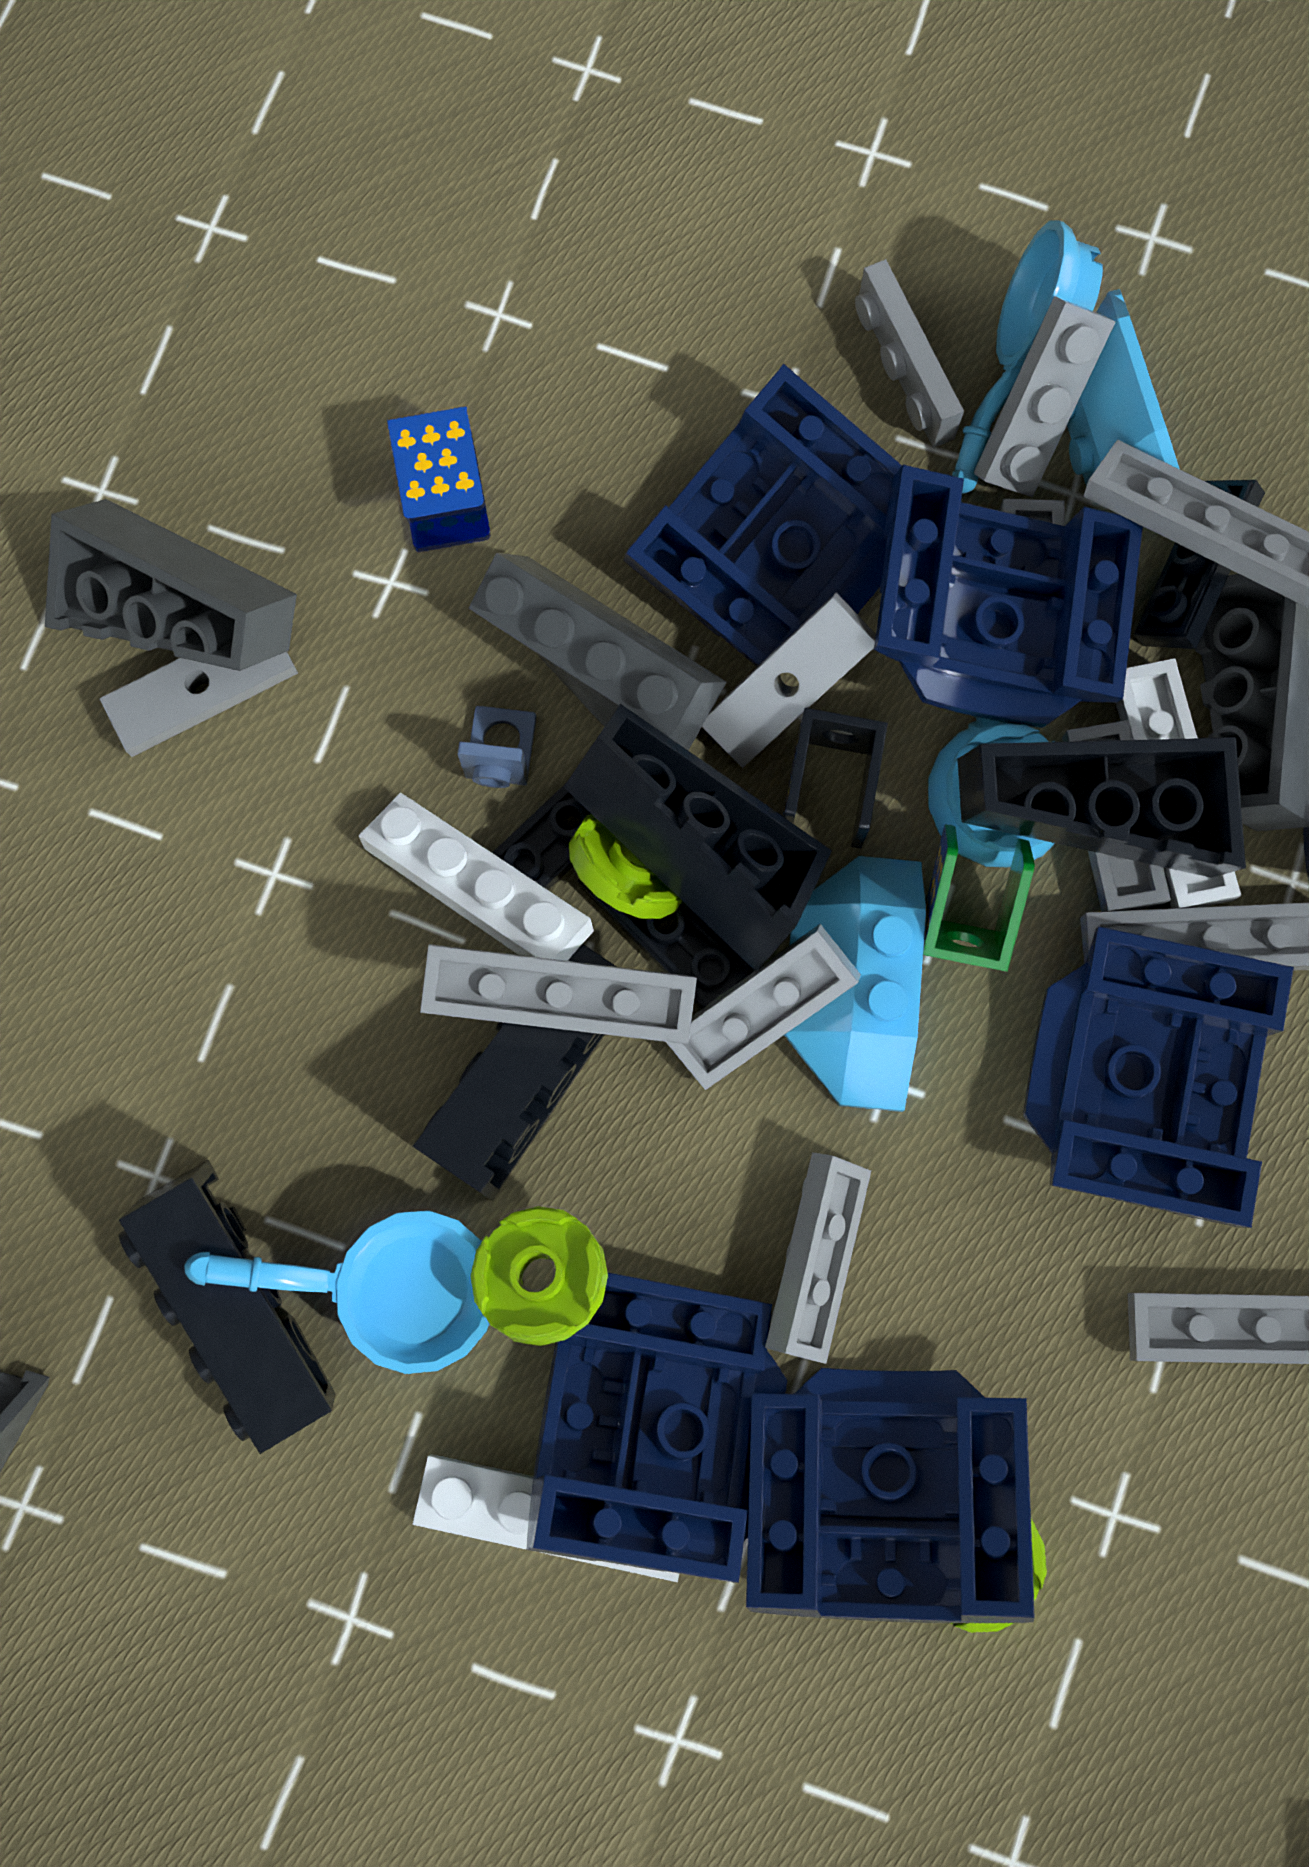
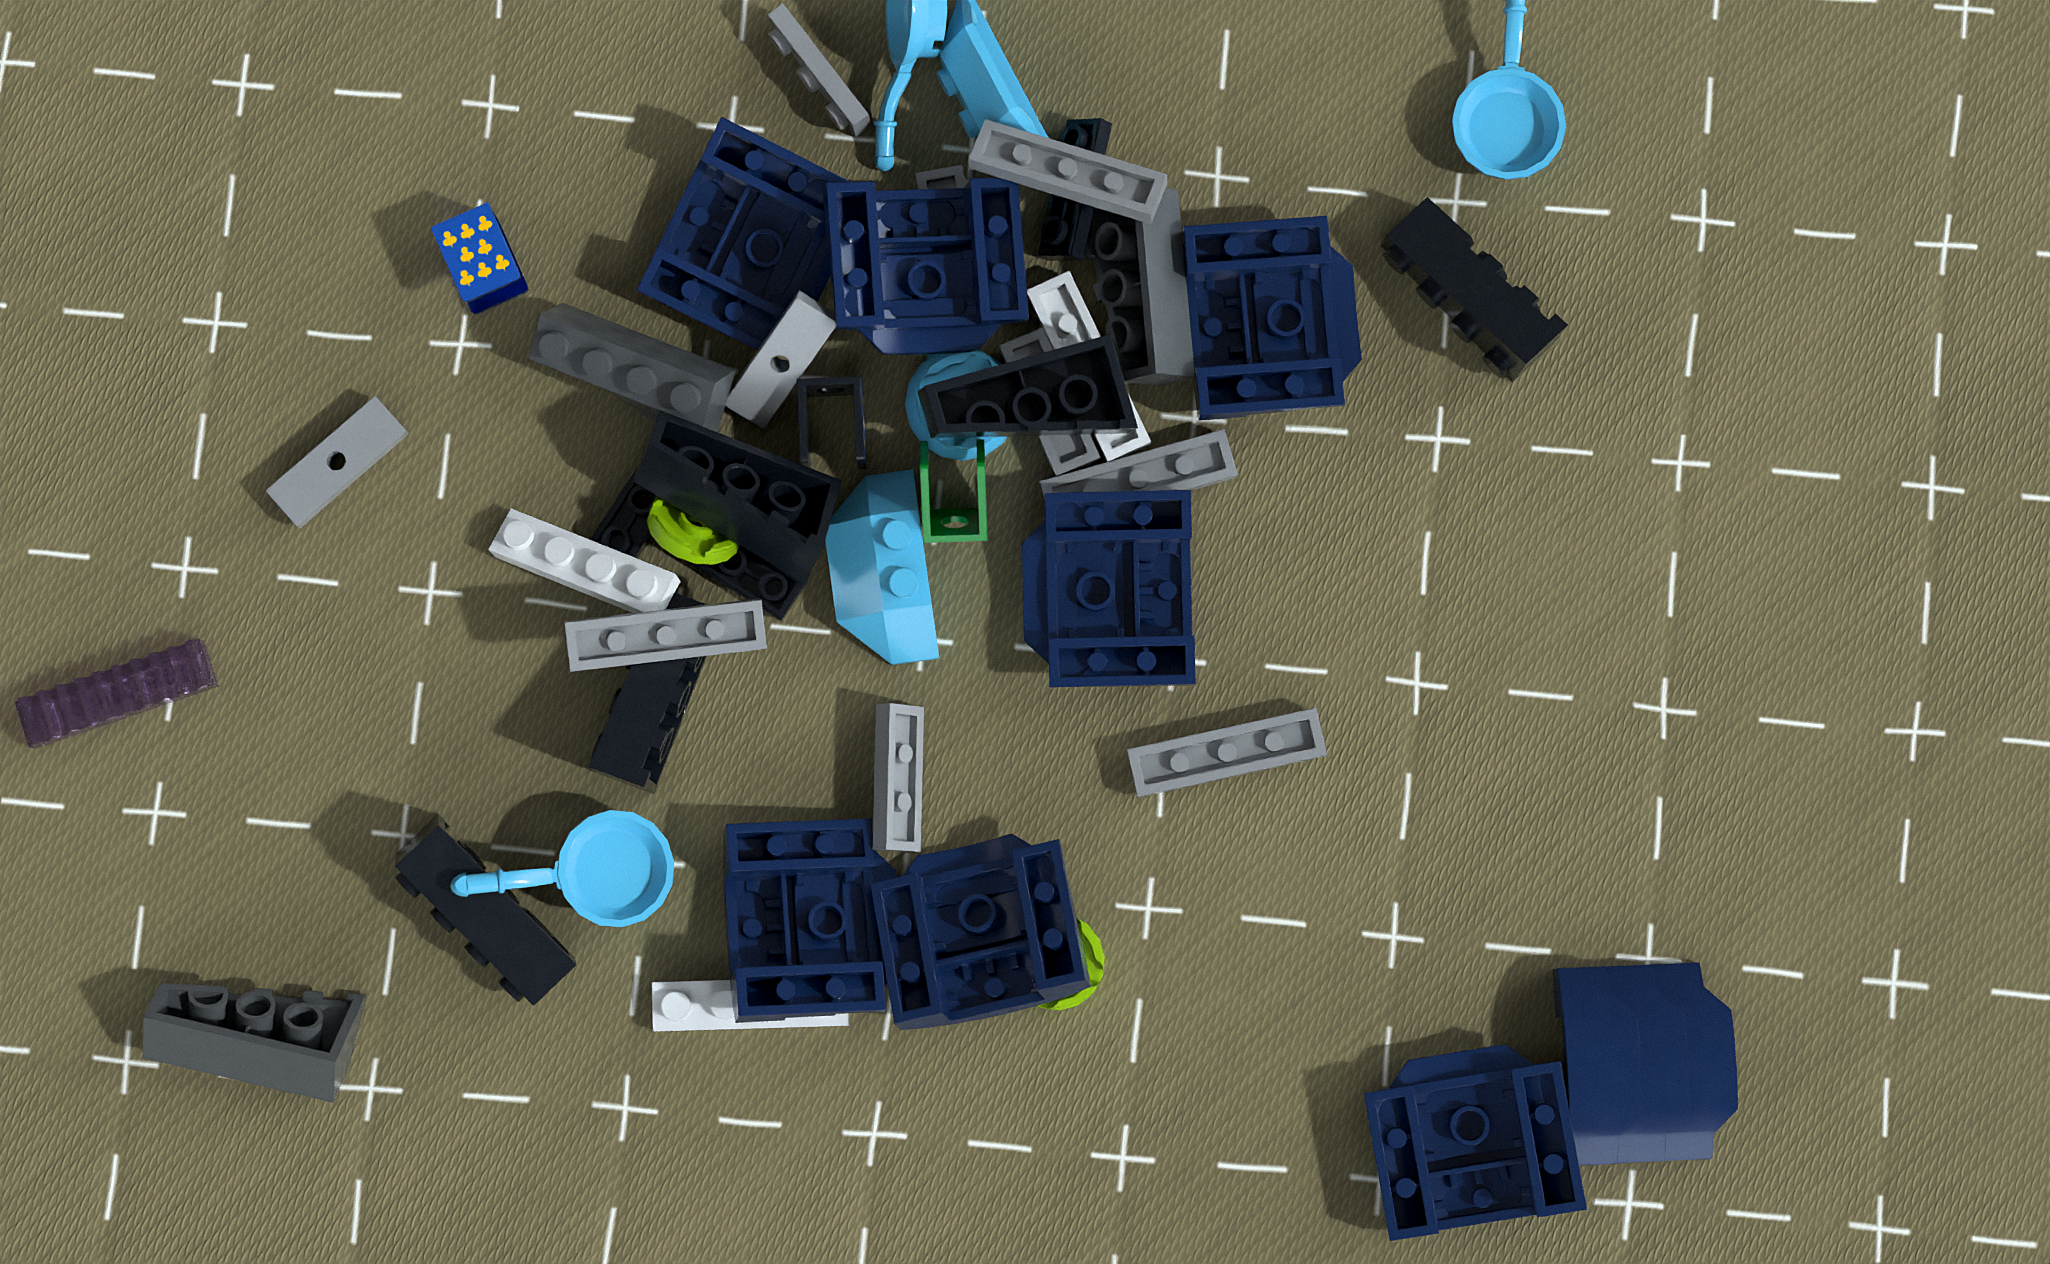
camera: 15 degrees left, 5 degrees up
dark grey wedge [45,499,297,671] -> none
sand blue bracket [457,706,536,788] -> none
lime tile [470,1206,608,1346] -> none
light grey plate [666,924,861,1090] -> none
light grey plate [974,296,1116,497] -> none

